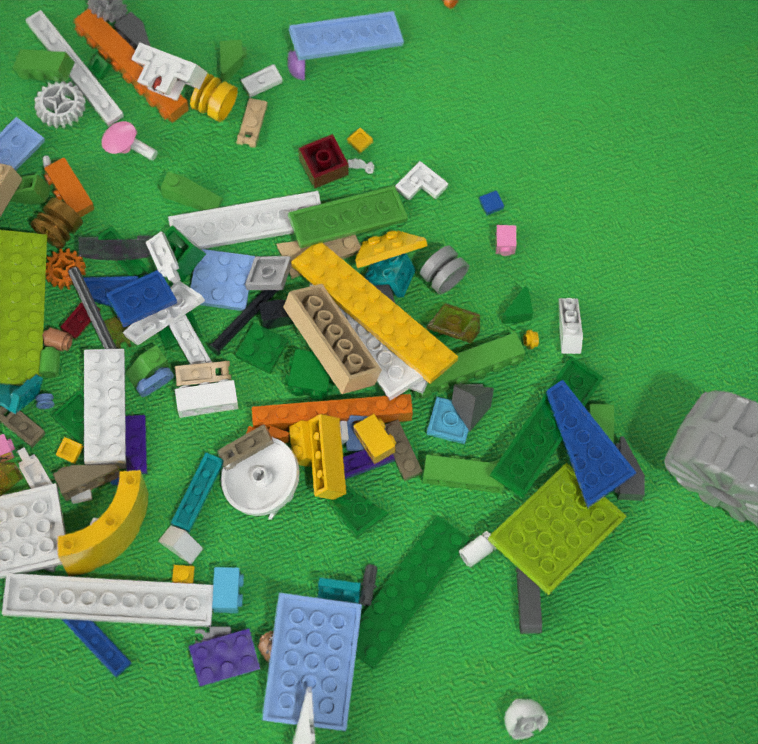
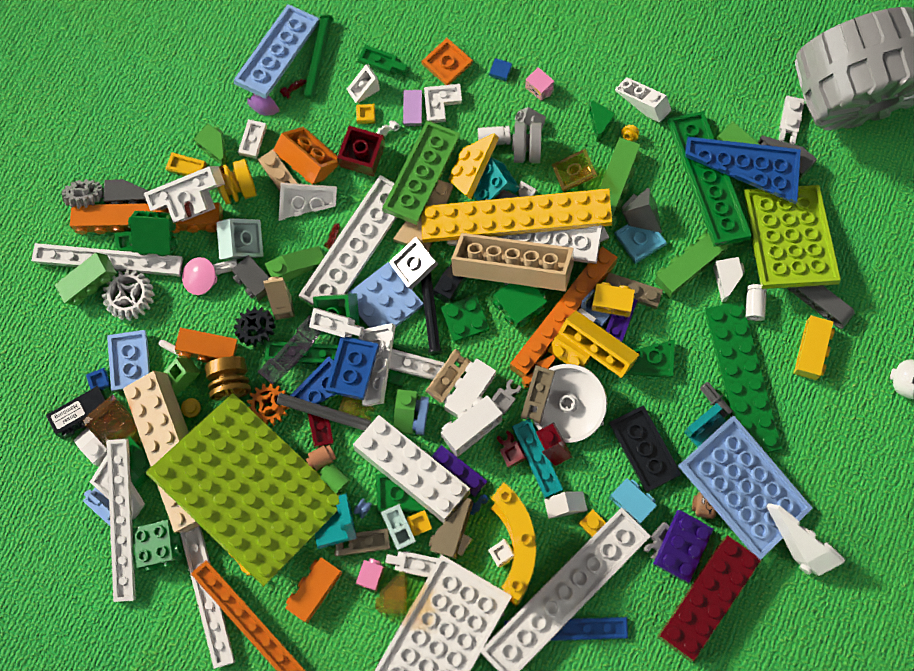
camera: 40 degrees left, 5 degrees up
none -> green brick [128,211,177,256]
none -> yellow tile [166,153,207,176]
none -> yellow plate [181,398,201,418]
none -> light aqua slope [216,219,263,260]
none -> dark grey brick [231,255,269,302]
none -> black gear [234,306,276,347]
none -> tan slope [263,276,295,320]
none -> orange slope [273,127,339,185]
none -> white wing [279,183,337,221]
none -> dark red piece [280,79,307,99]
none -> green axle [304,14,334,99]
none -> clear red piece [324,223,340,249]
none -> white slope [347,64,380,103]
none -> green hinge [358,45,408,76]
none -> light aqua brick [381,504,416,550]
none -> lavender tile [403,90,422,126]
none -> orange plate [422,38,473,85]
none -> white slope [441,395,502,457]
none -> white piece [478,126,511,145]
none -> light grey plate [491,379,521,415]
none -> dark red plate [497,431,527,468]
none -> light grey bracket [514,107,546,131]
none -> white tile [519,181,537,197]
none -> dark red slope [536,422,572,466]
none -> black plate [608,405,682,493]
none -> dark red brick [656,535,762,662]
none -> white slope [713,257,745,302]
none -> white hinge [778,96,805,144]
none -> yellow brick [793,316,835,380]

